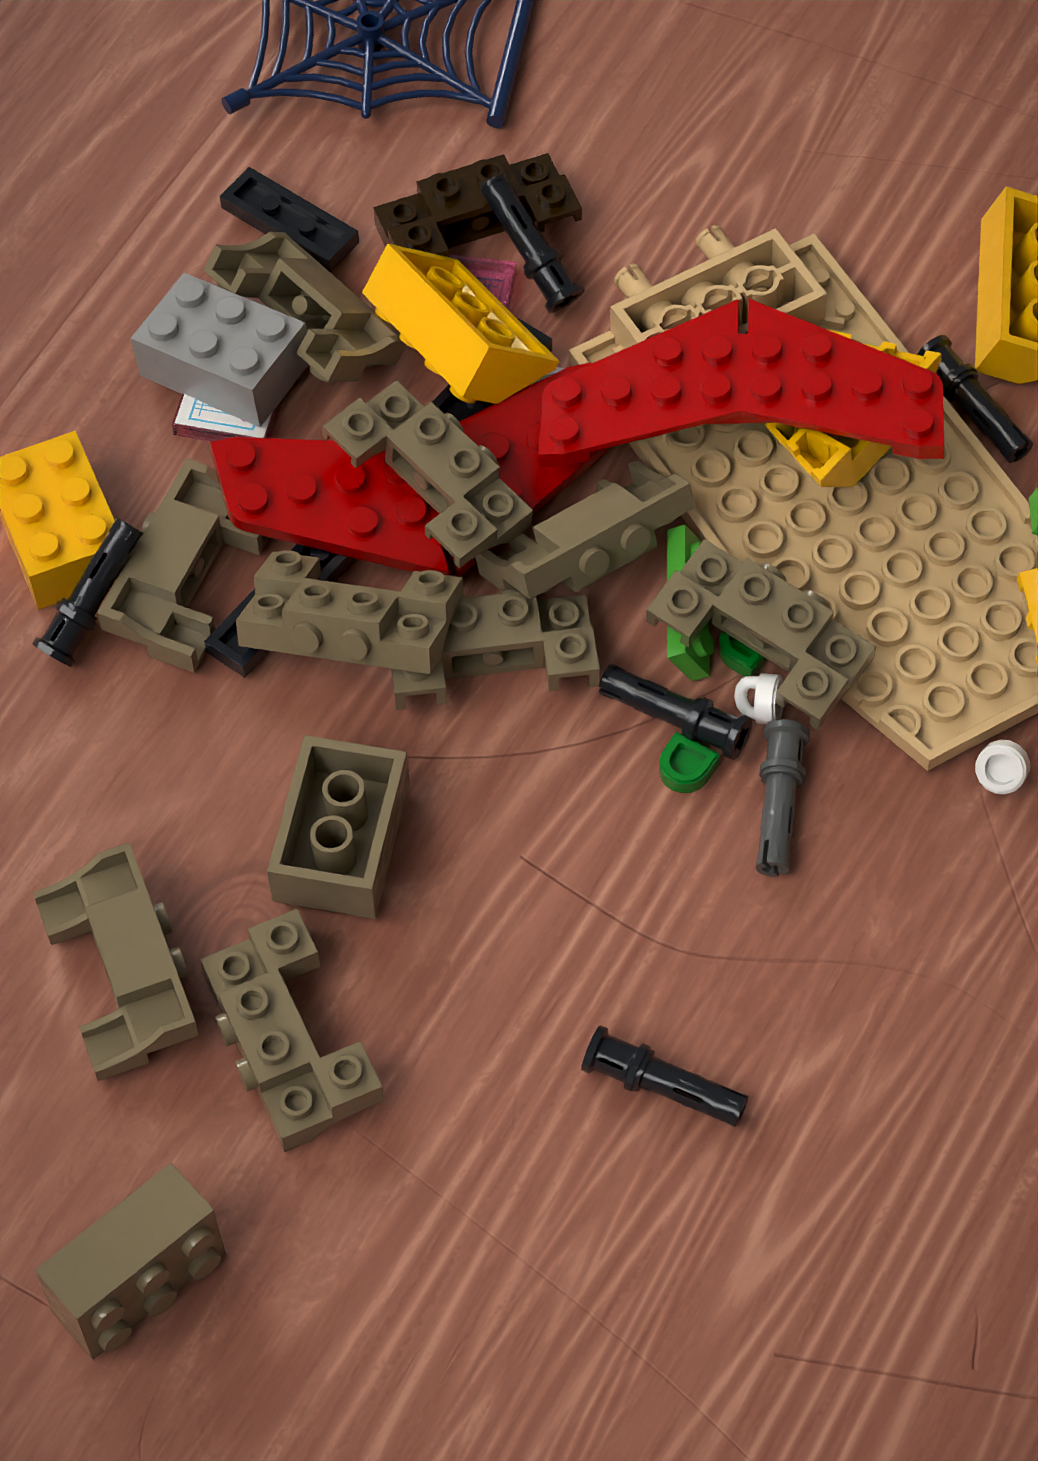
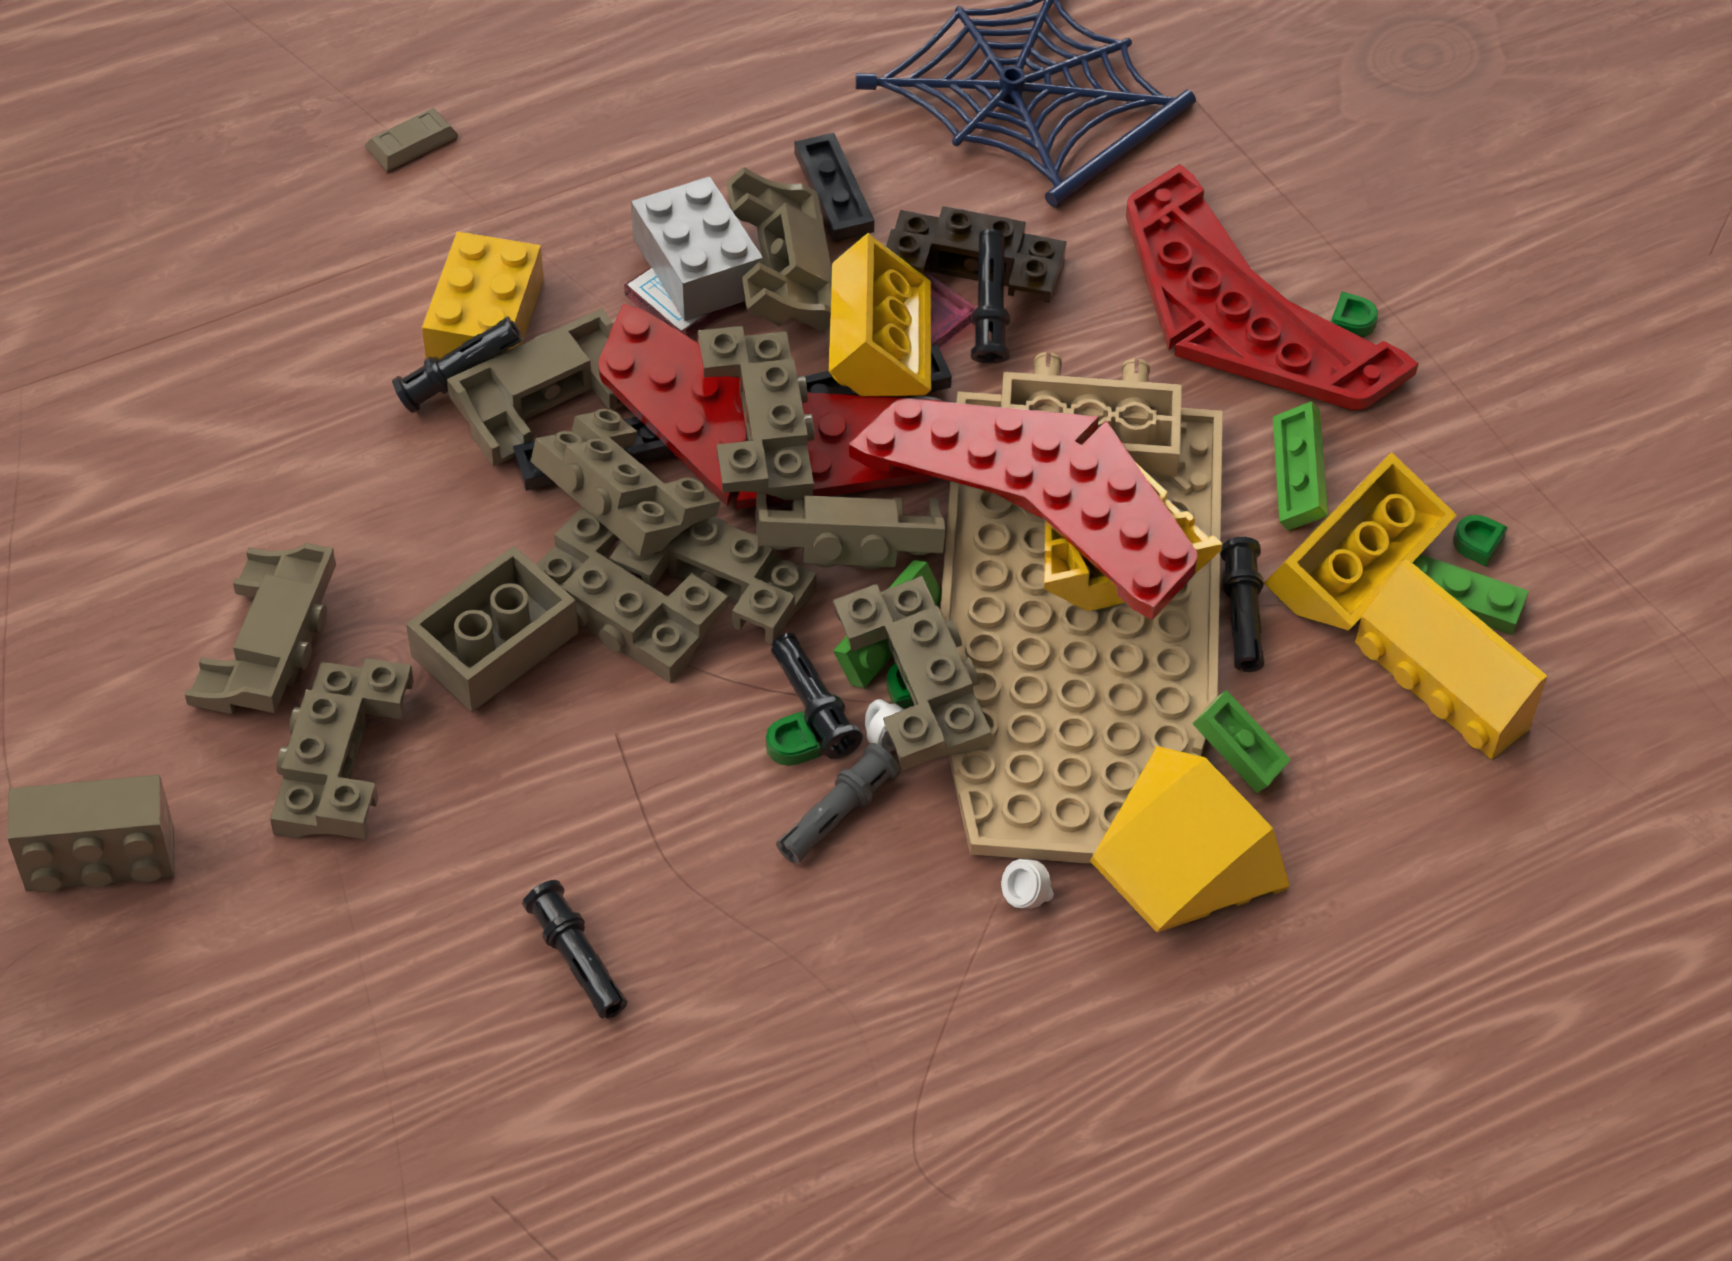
camera: 30 degrees right, 5 degrees down
none -> dark tan bracket [536,507,728,683]
none -> red wing [1126,164,1419,410]
none -> bright green plate [1273,401,1328,531]
none -> green tile [1331,291,1378,337]

